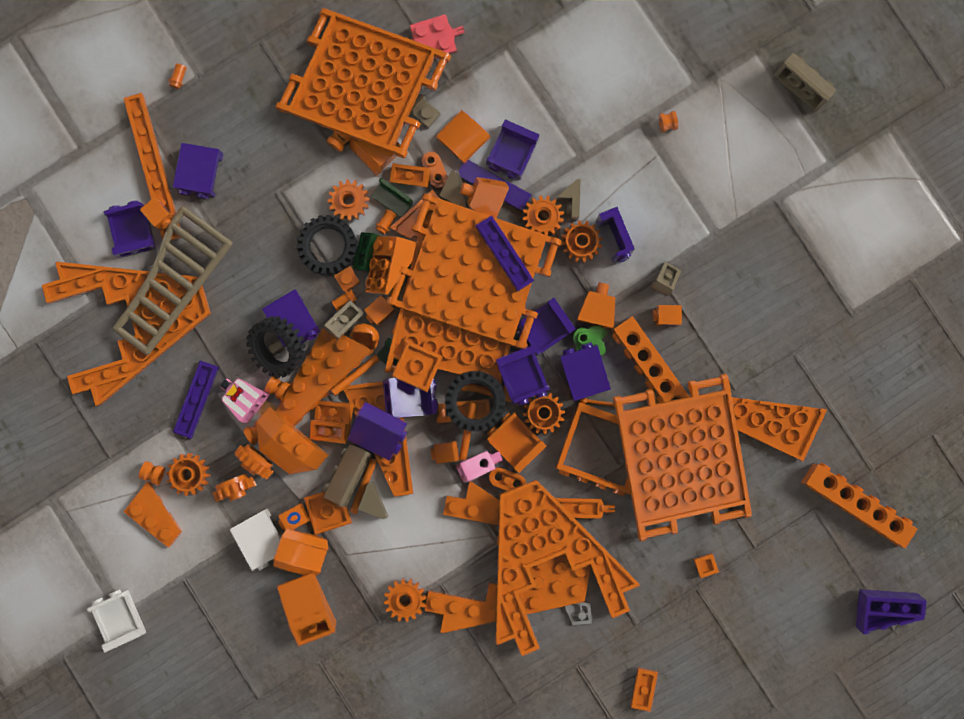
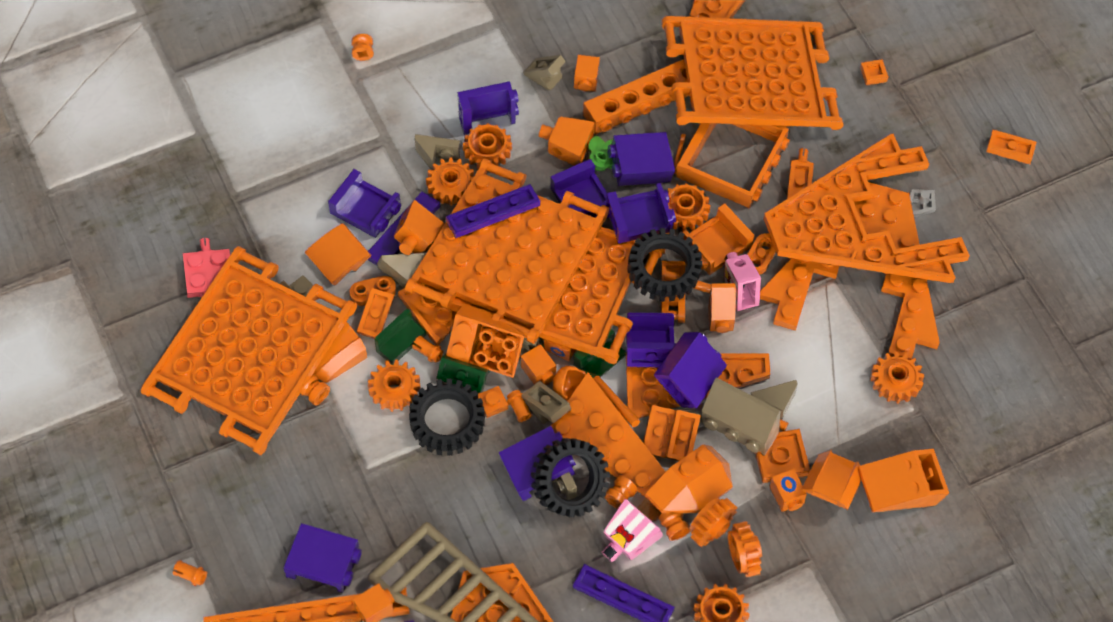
camera: 85 degrees left, 25 degrees down
white panel [230,509,281,571] -> none
orange tile [392,341,443,392] -> none

